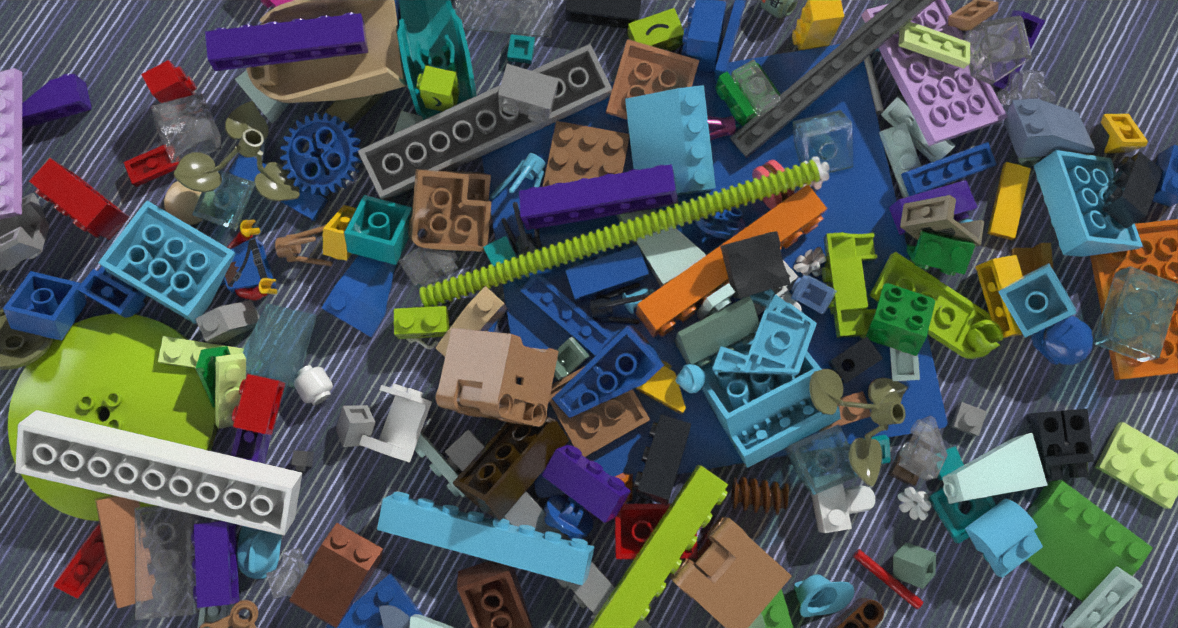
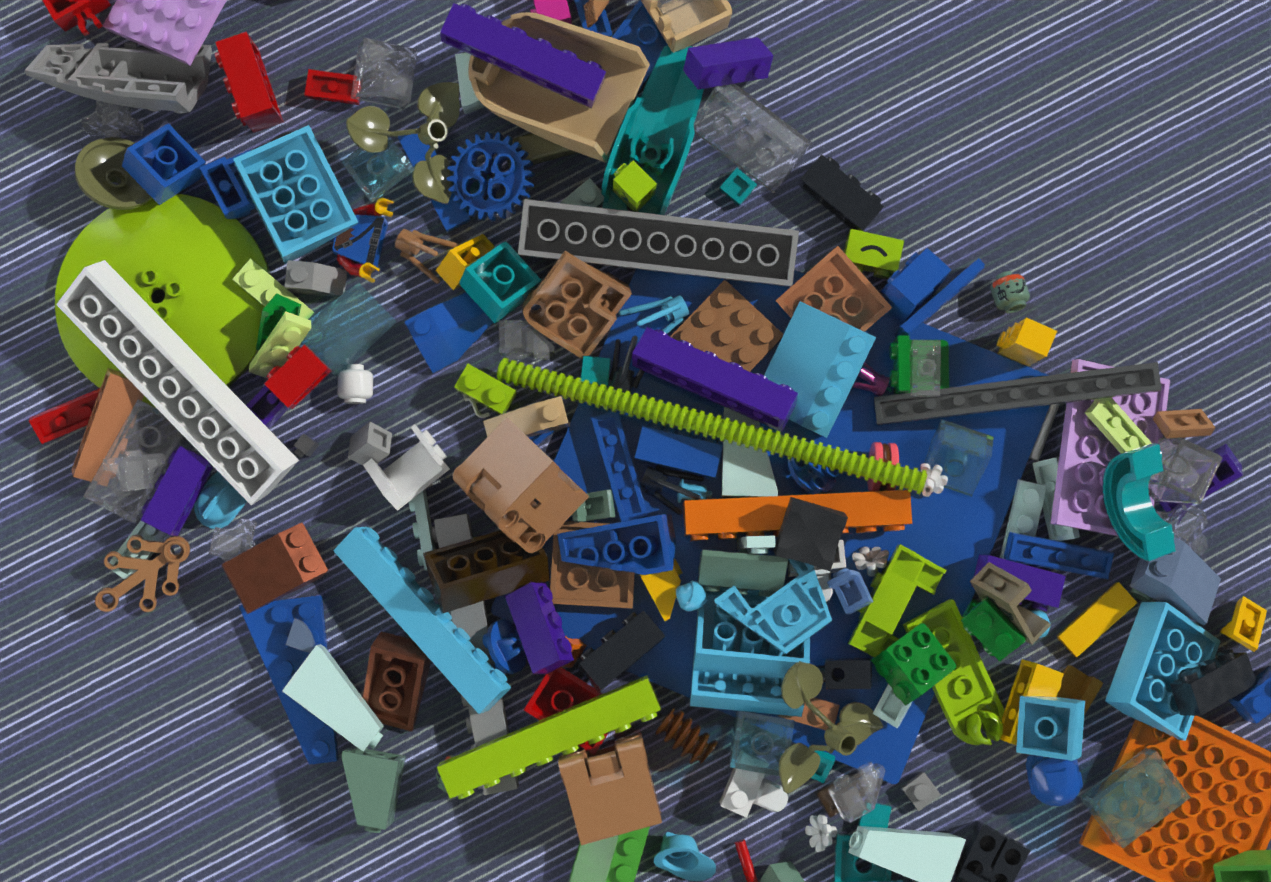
camera: 30 degrees right, 5 degrees up
red brick [141,60,199,113] -> none
tan dish [164,181,215,225] -> none
light grey brick [498,64,559,122] -> none
none -> clear brick [103,450,166,491]
none -> teal brick [1103,443,1176,561]

